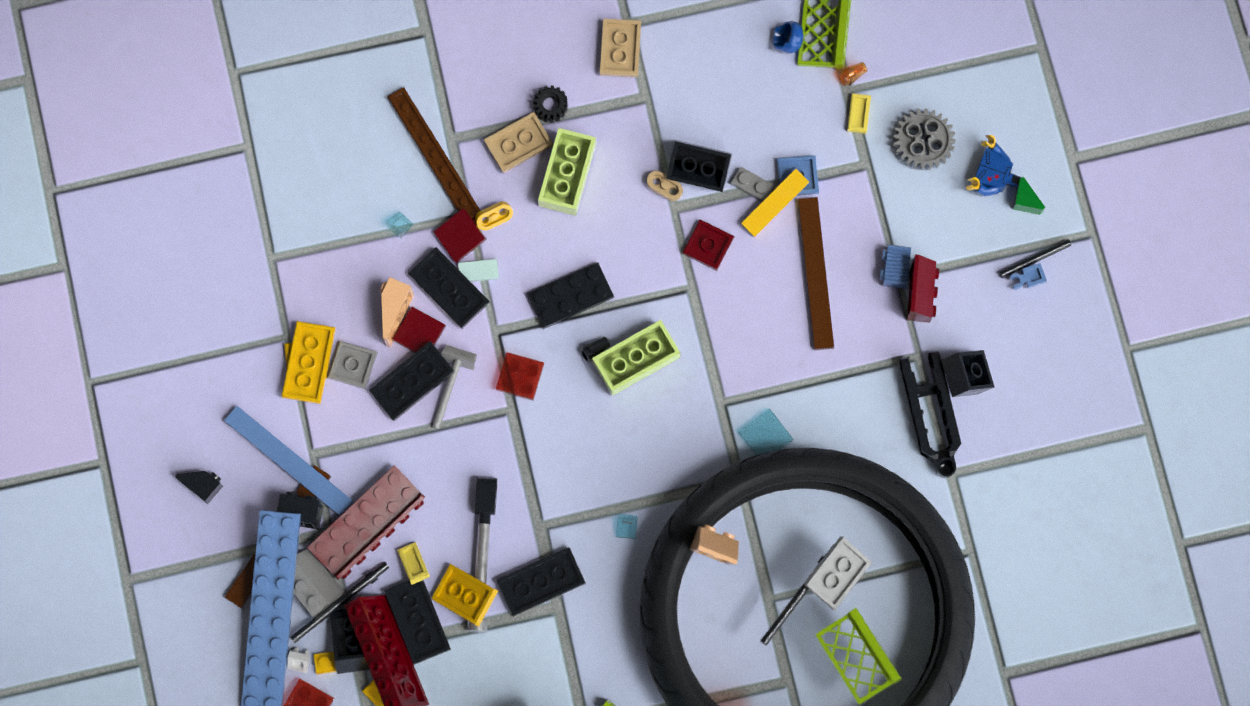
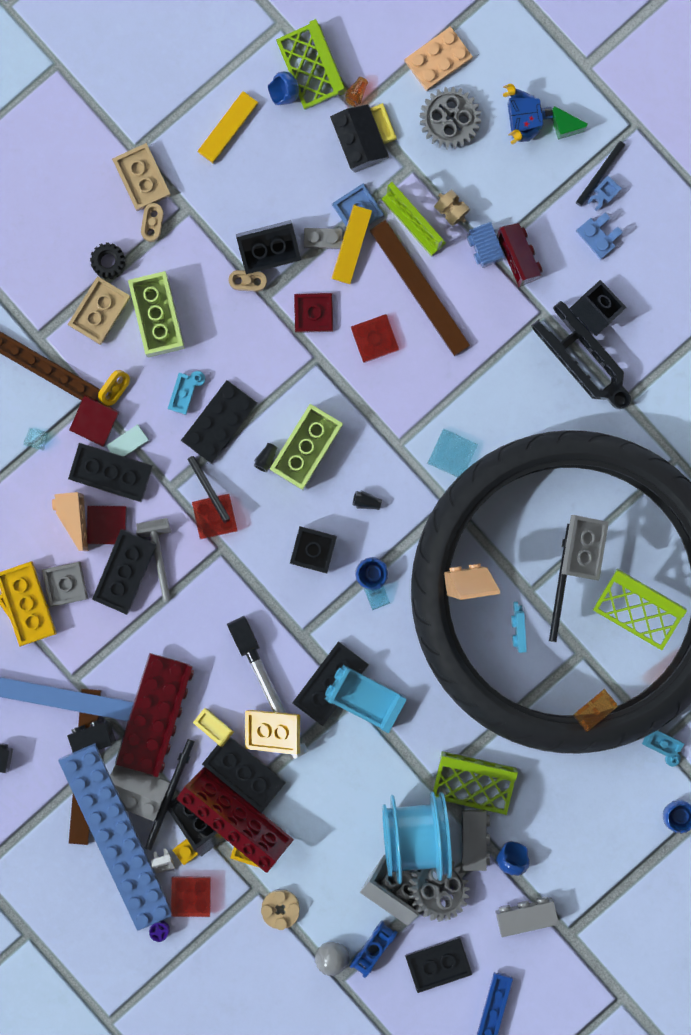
camera: 30 degrees left, 10 degrees up
none -> tan plate [141,203,164,242]
none -> medium azure hinge [168,371,205,415]
none -> black bar [187,456,230,523]
none -> yellow tile [197,91,258,164]
none -> black brick [290,526,337,574]
none -> medium azure panel [325,665,407,733]
none -> black slope [330,104,390,173]
none -> clear red plate [350,314,399,363]
none -> black cone [352,490,382,510]
none -> blue hair [355,557,388,591]
none -> lime fence [382,182,446,257]
none -> light nougat plate [404,26,473,91]
none -> tan wheel [434,190,470,226]
none -> medium azure hinge [511,601,527,653]
none -> medium blue plate [576,212,623,260]

